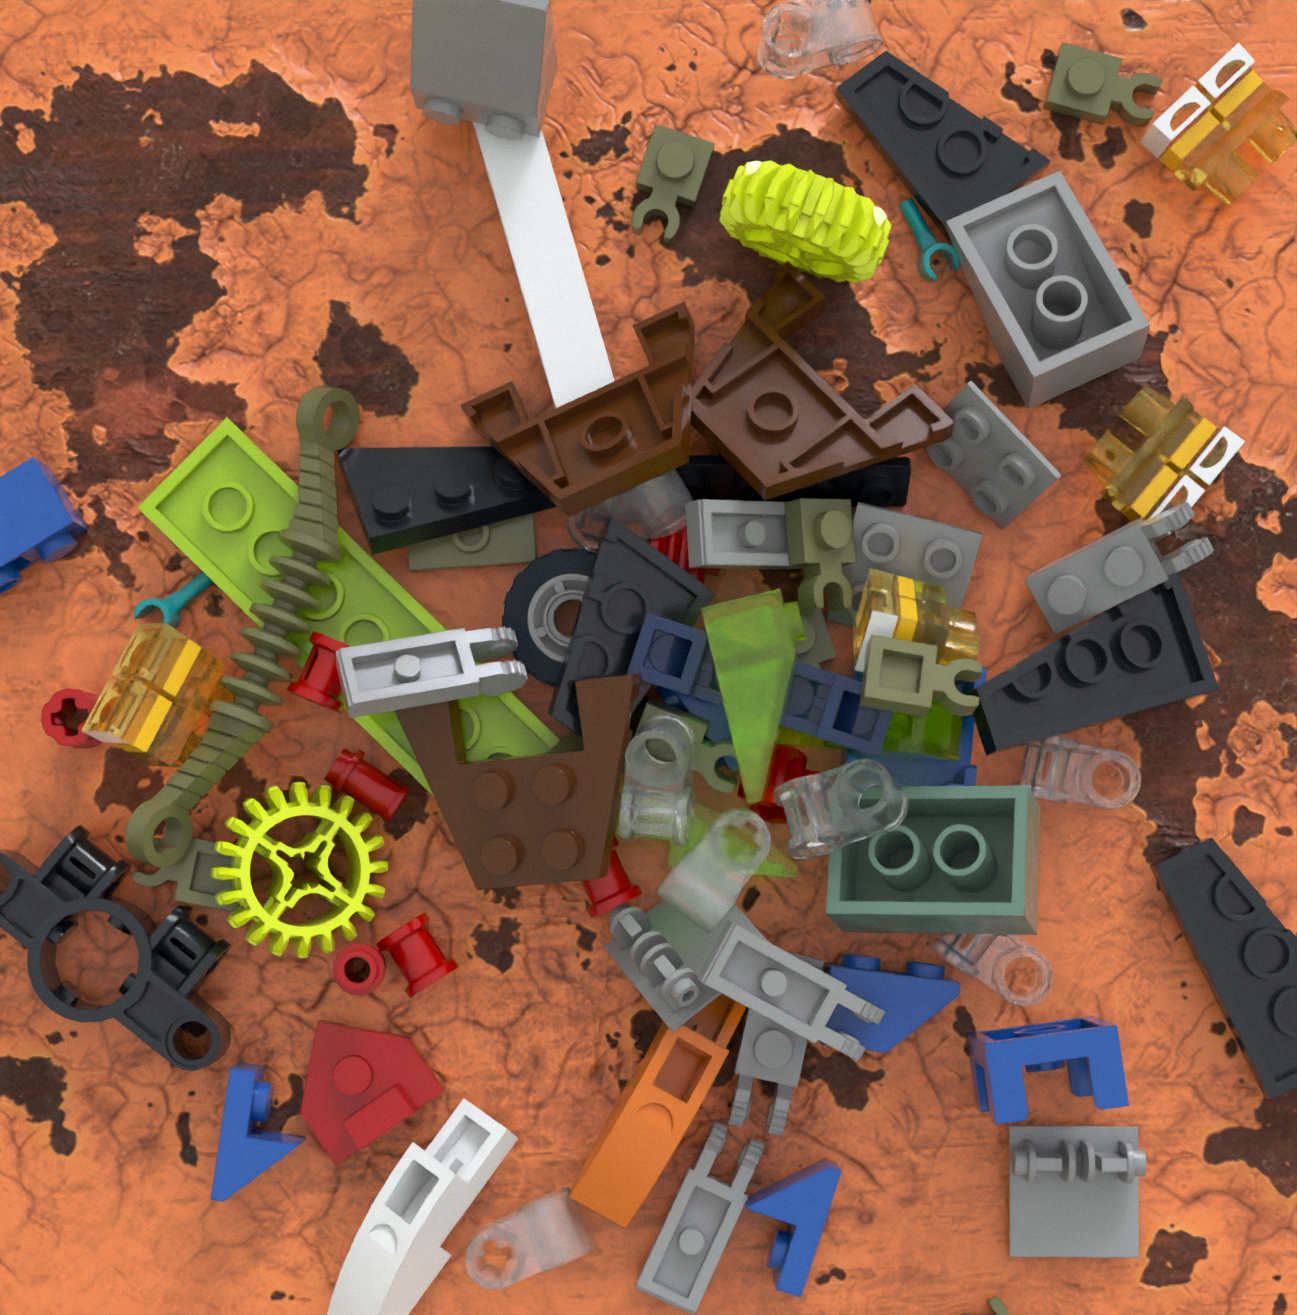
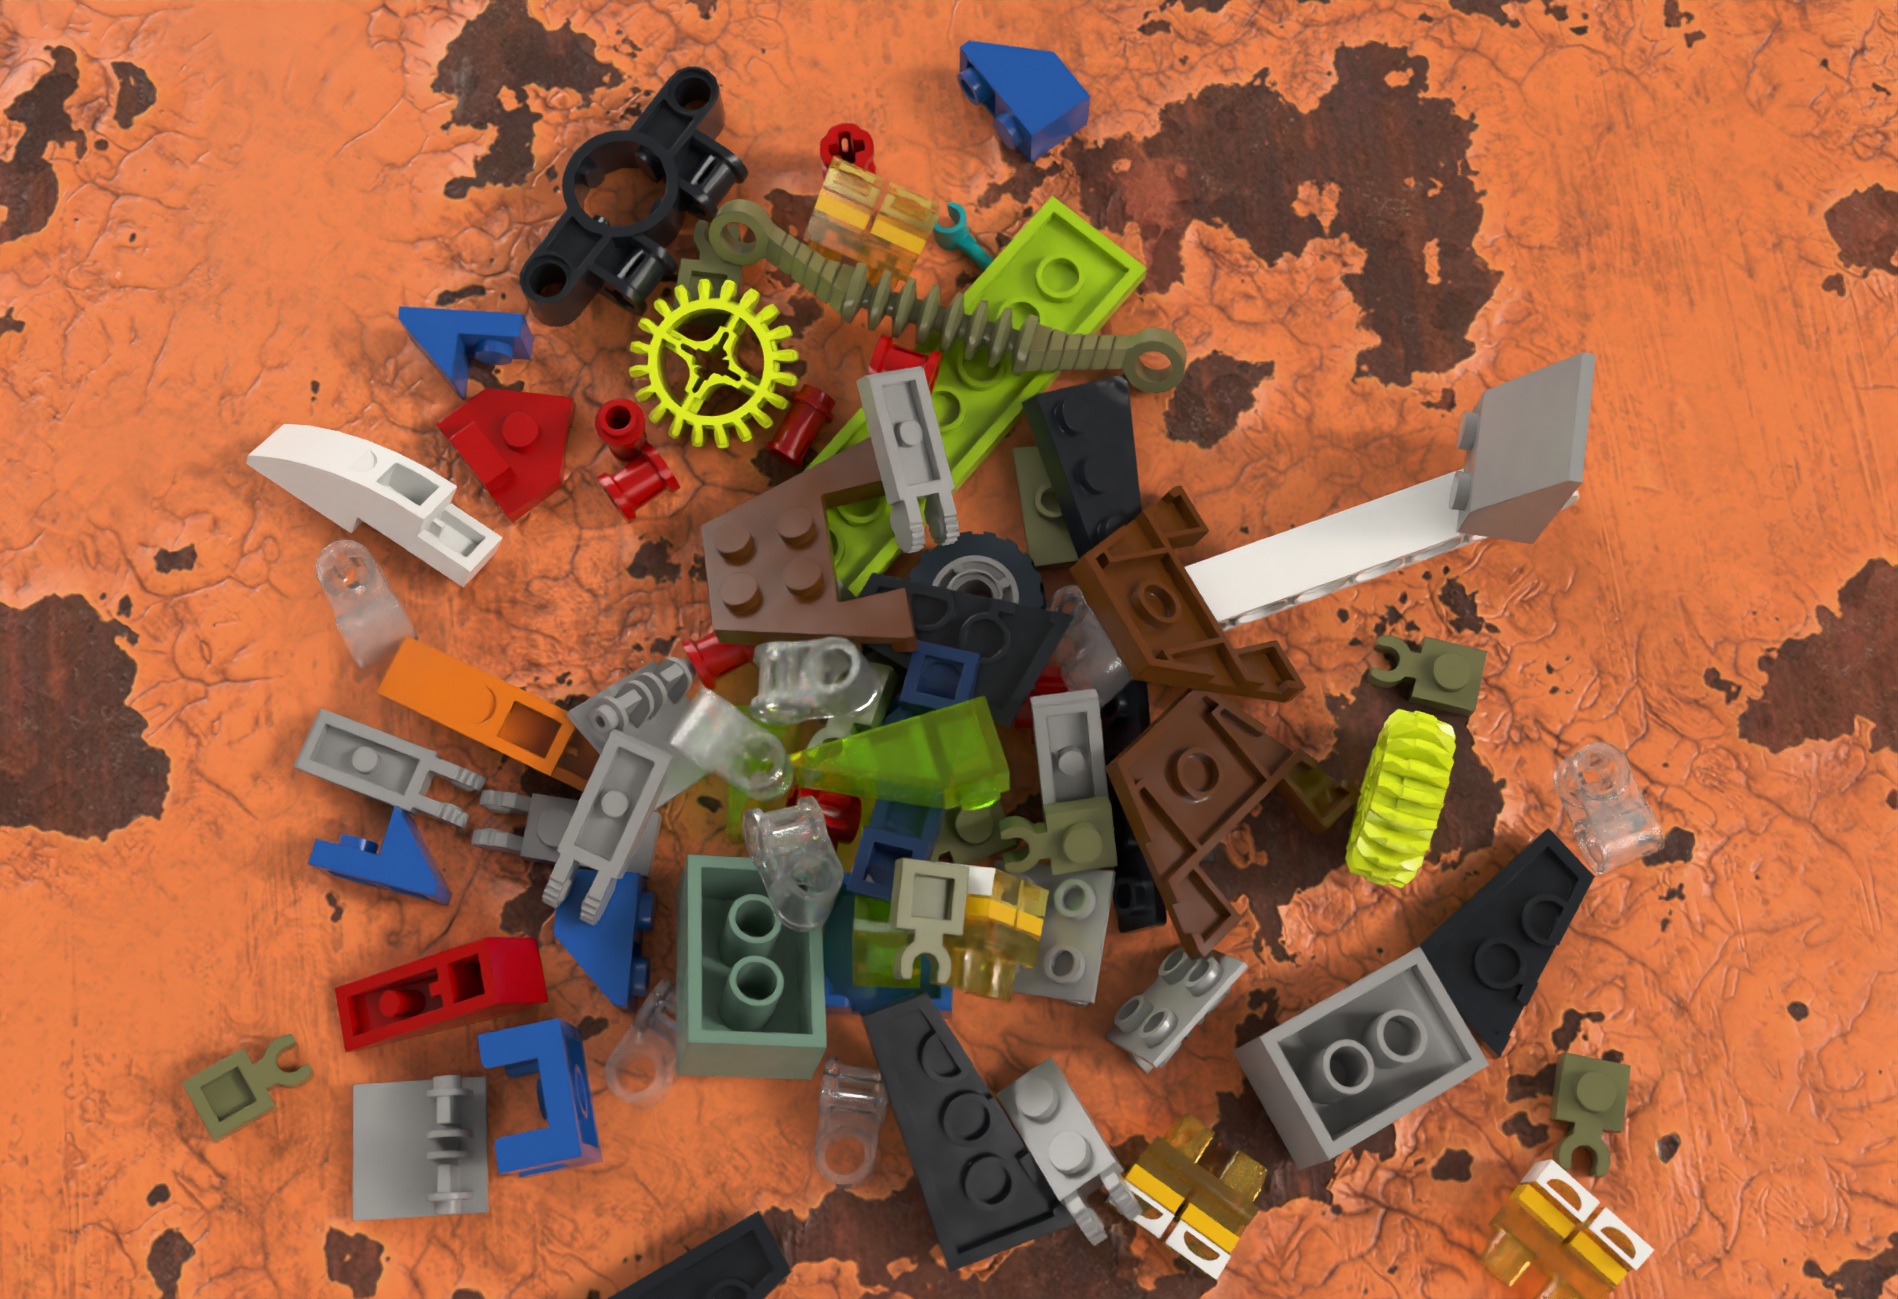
camera: 90 degrees right, 10 degrees down
teal hand [899,198,960,282] -> none
none -> red slope [335,937,549,1052]

